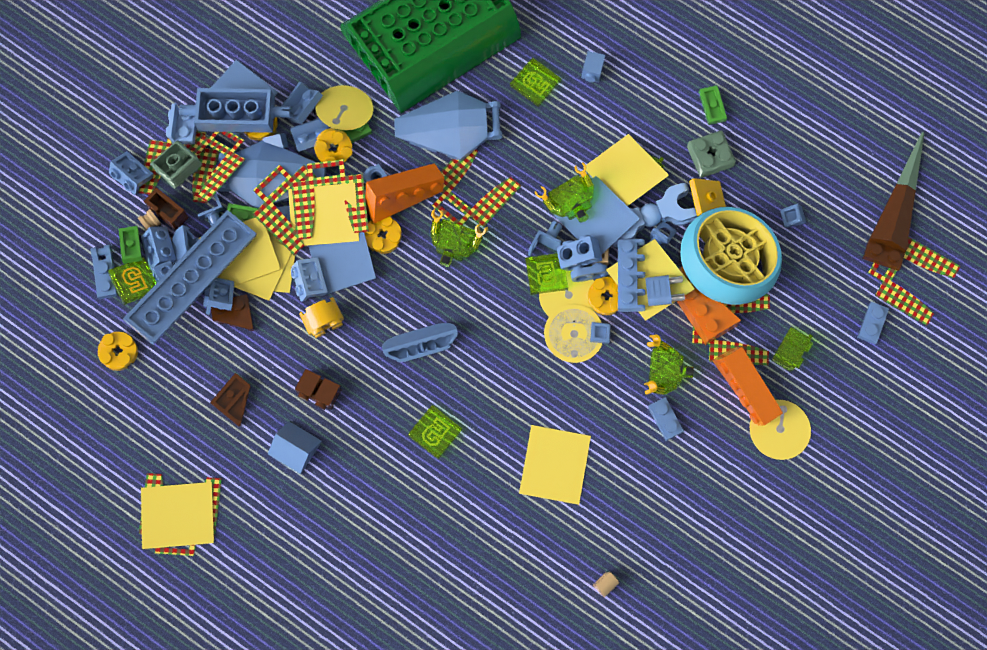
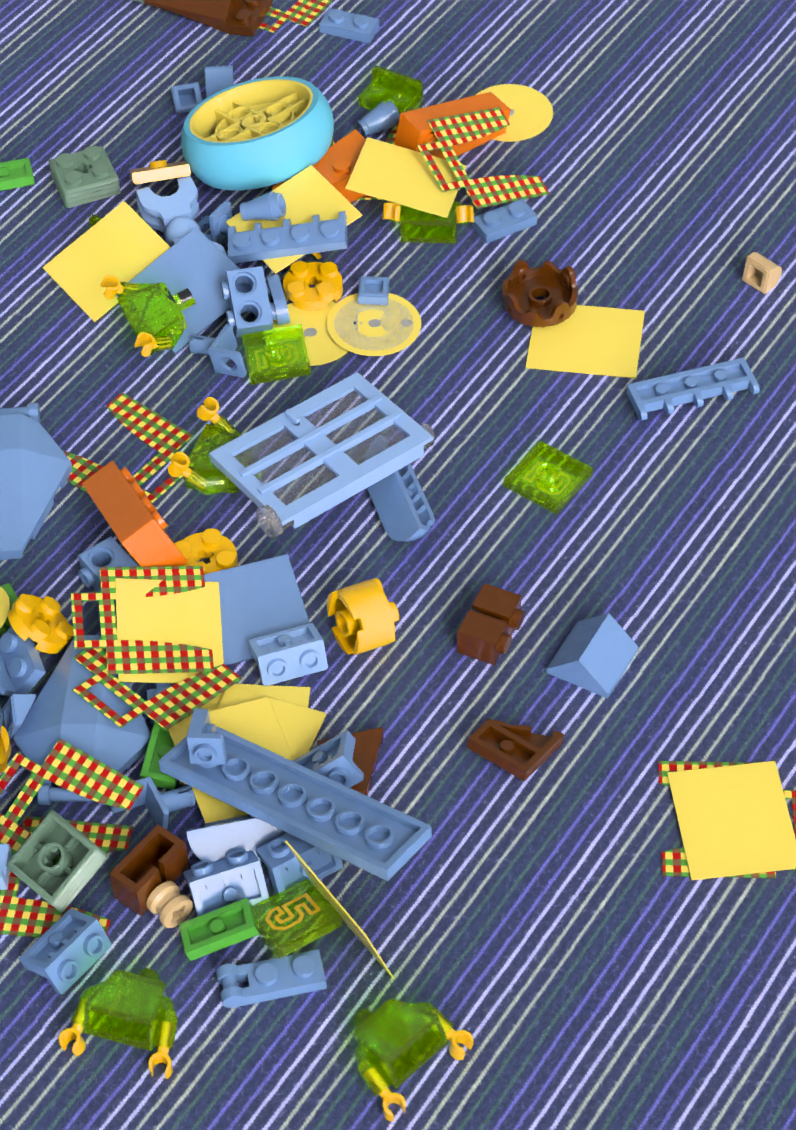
camera: 90 degrees left, 25 degrees down
yellow plate [98,332,138,371] -> none
medium blue piece [645,275,685,306] -> none
none -> clear neon green torso [58,968,178,1079]
none -> medium blue bracket [186,709,227,765]
none -> medium blue slope [205,66,234,98]
none -> light blue door [209,372,435,538]
none -> medium blue cone [240,191,286,221]
none -> light yellow piece [285,840,394,979]
none -> light yellow piece [345,137,467,218]
none -> clear neon green torso [353,999,474,1122]
none -> medium blue cone [357,101,400,137]
none -> piece [417,107,550,209]
none -> reddish brown plate [503,259,578,327]
none -> medium blue hinge [626,357,760,421]

